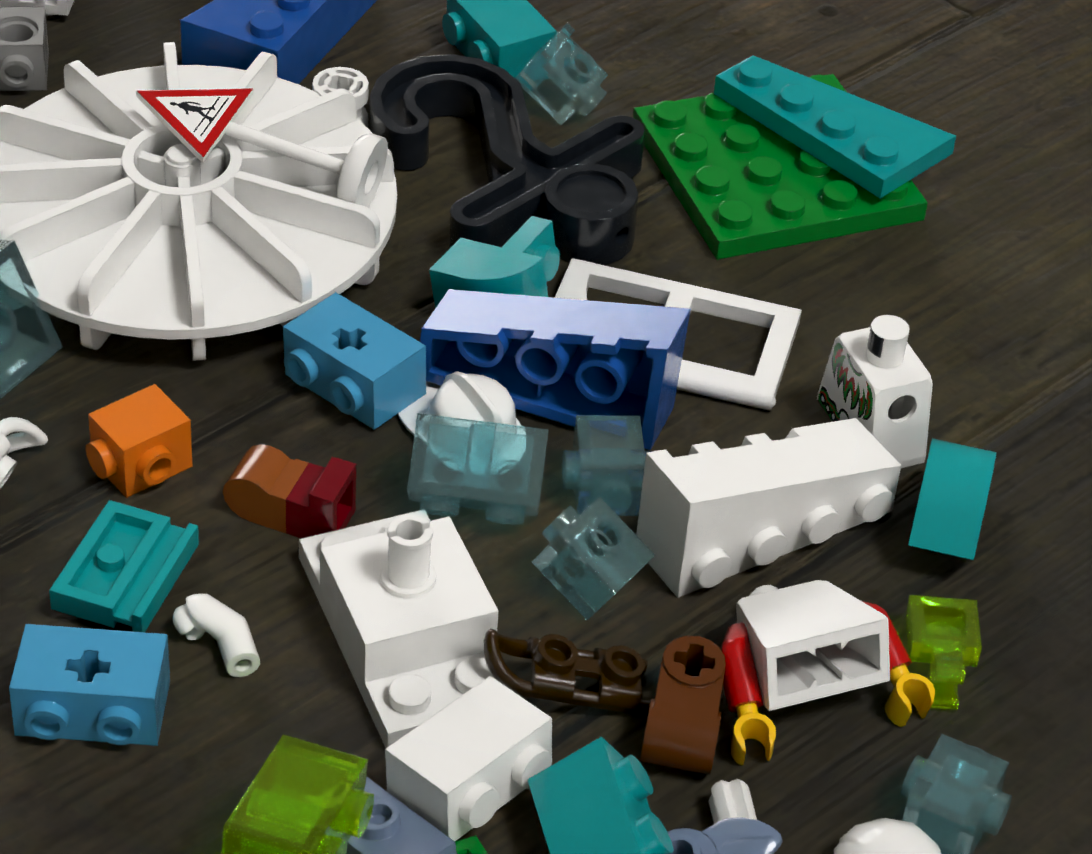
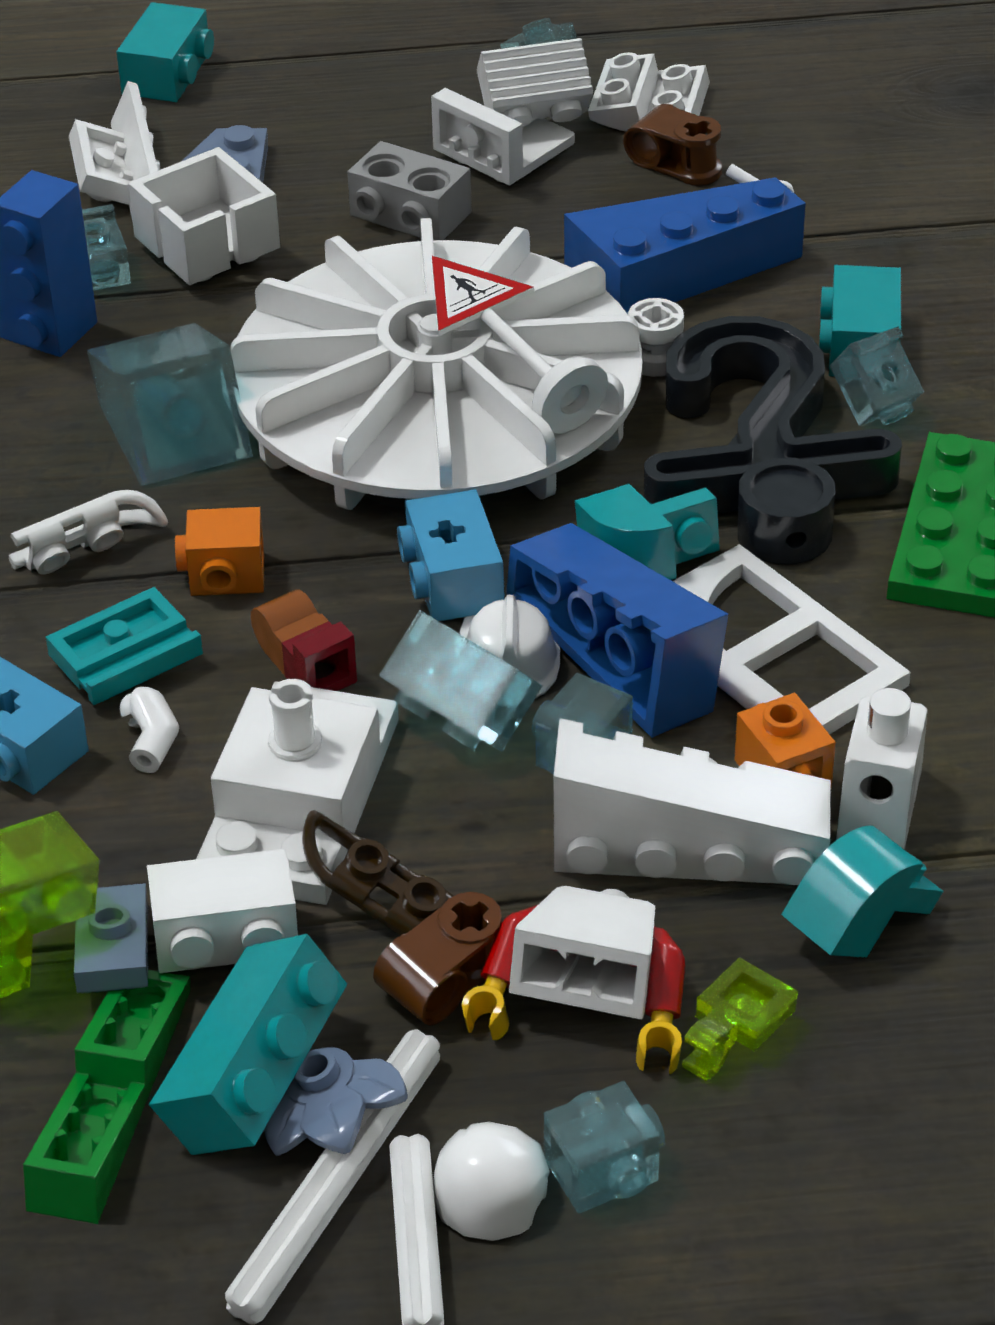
camera: 40 degrees right, 0 degrees up
clear light blue brick [532,497,655,620] -> none
none -> orange brick [735,692,836,789]

